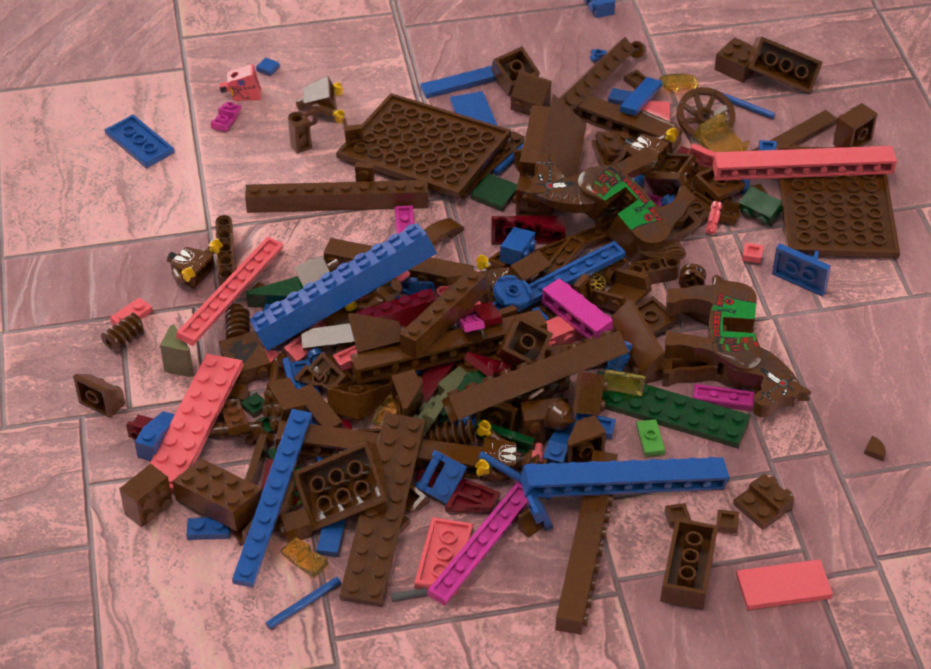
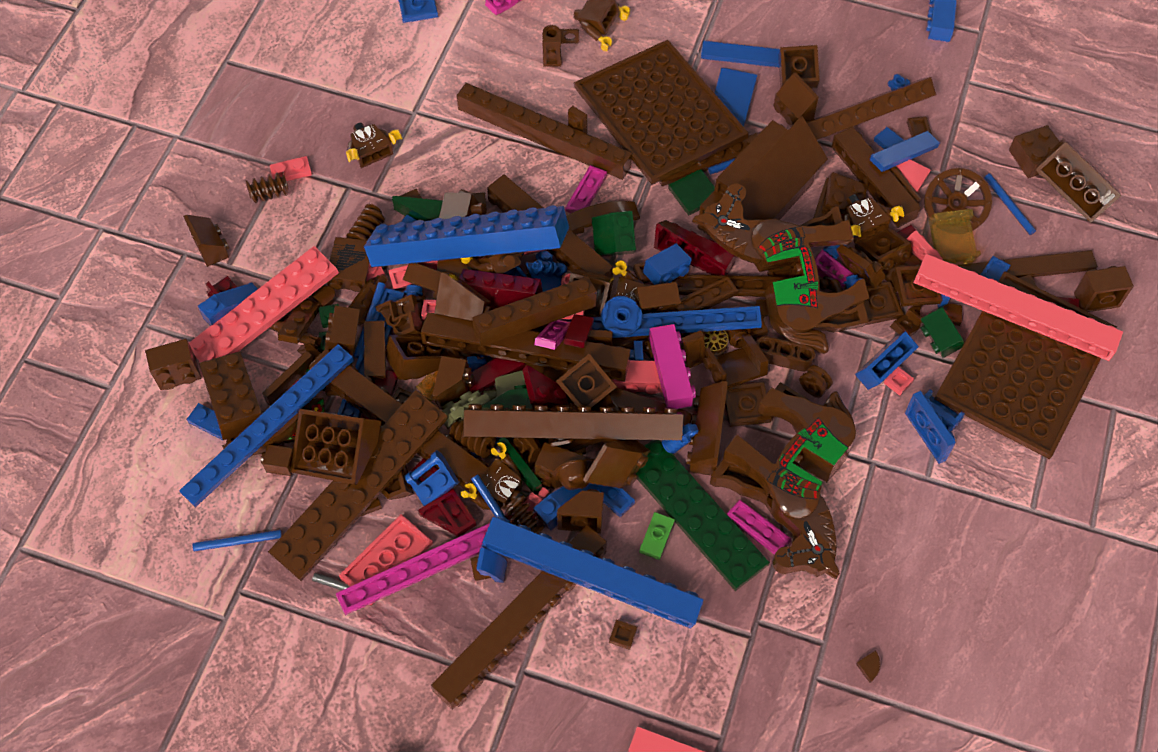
camera: 30 degrees right, 15 degrees up
olive slope [160,324,194,377] -> none
coral plate [176,236,284,346] -> none
reddish brown beam [215,215,236,287] -> none
clear yellow slope [280,537,329,577] -> none
blue tile [317,519,346,557] -> none
reddish brown panel [342,118,364,145] -> none
clear yellow slope [605,369,646,396] -> none
reddish brown tile [630,41,646,58] -> none
clear yellow slope [659,73,699,92] -> none
reddish brown brick [660,518,718,610] -> none
coral axle [705,201,722,235] -> none
reddish brown plate [716,510,739,534] -> none
reddish brown plate [733,473,794,530] -> none
none -> dark green slope [592,211,636,256]
none -> blue brick [855,331,919,390]

